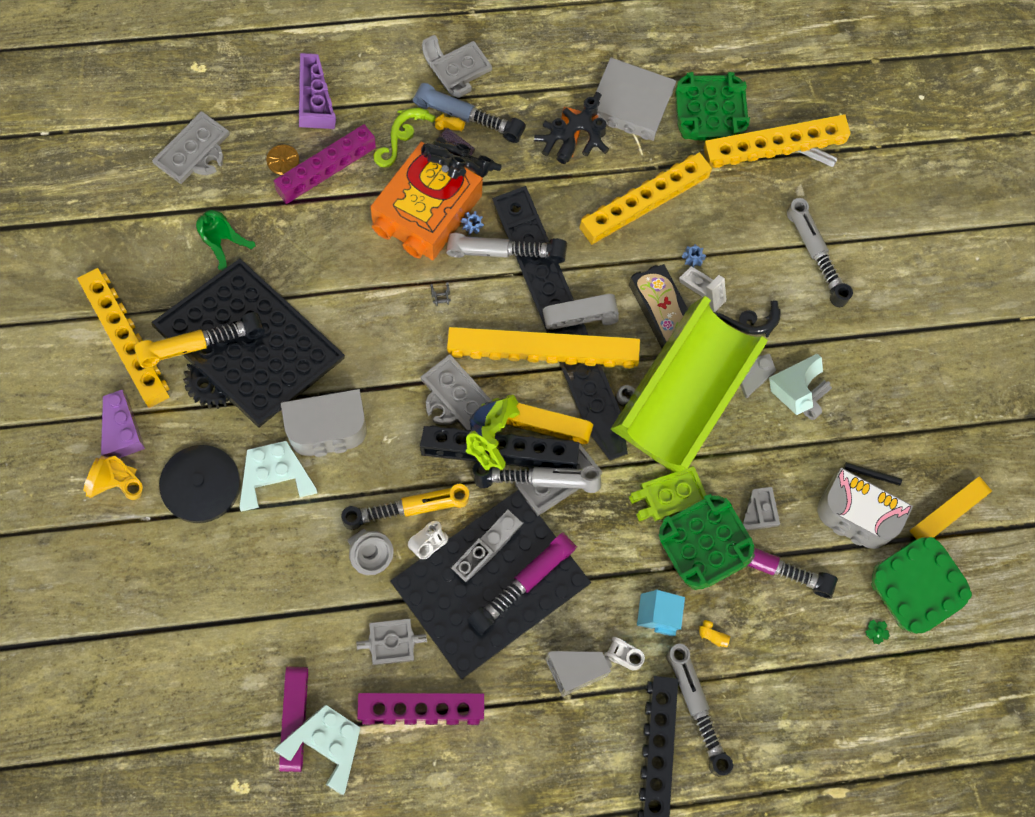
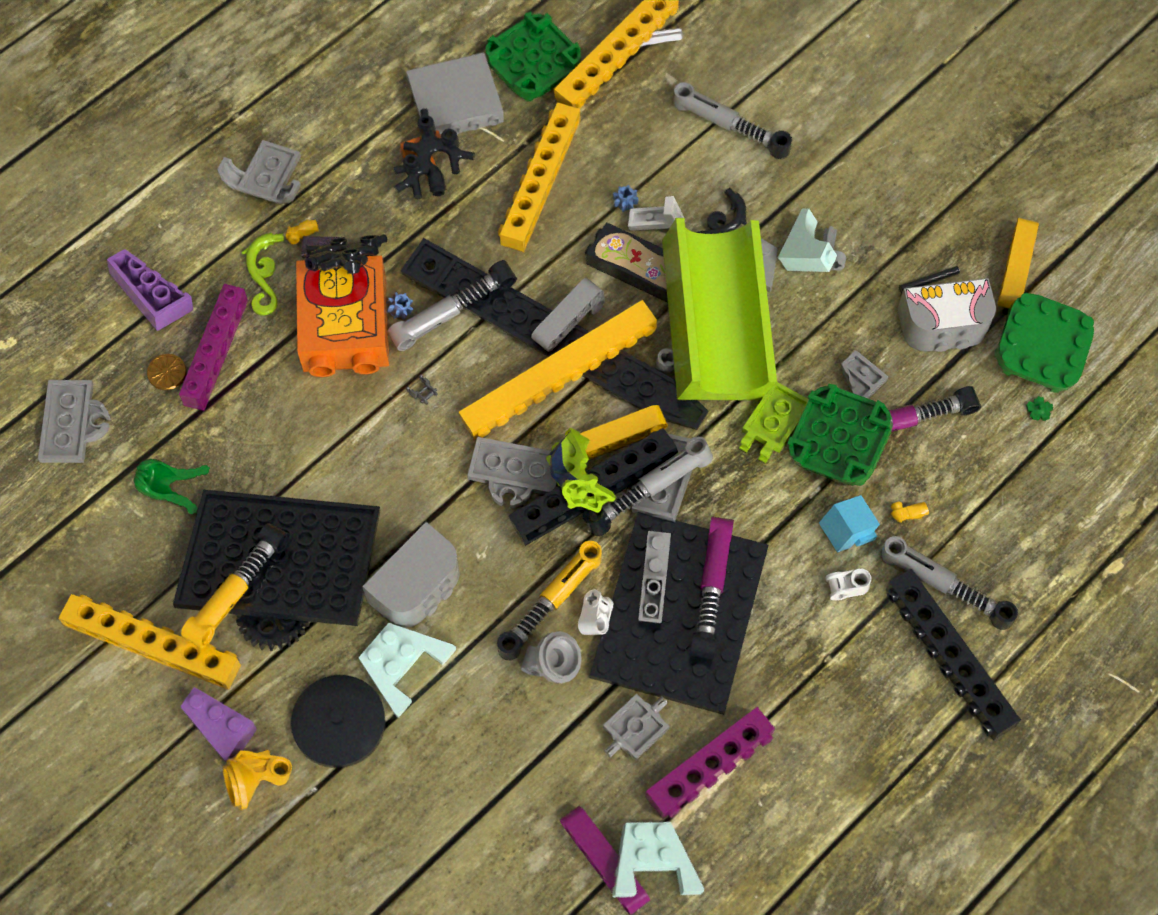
camera: 30 degrees left, 5 degrees down
piece [413,83,526,143] -> none
light grey slope [545,651,612,697] -> none

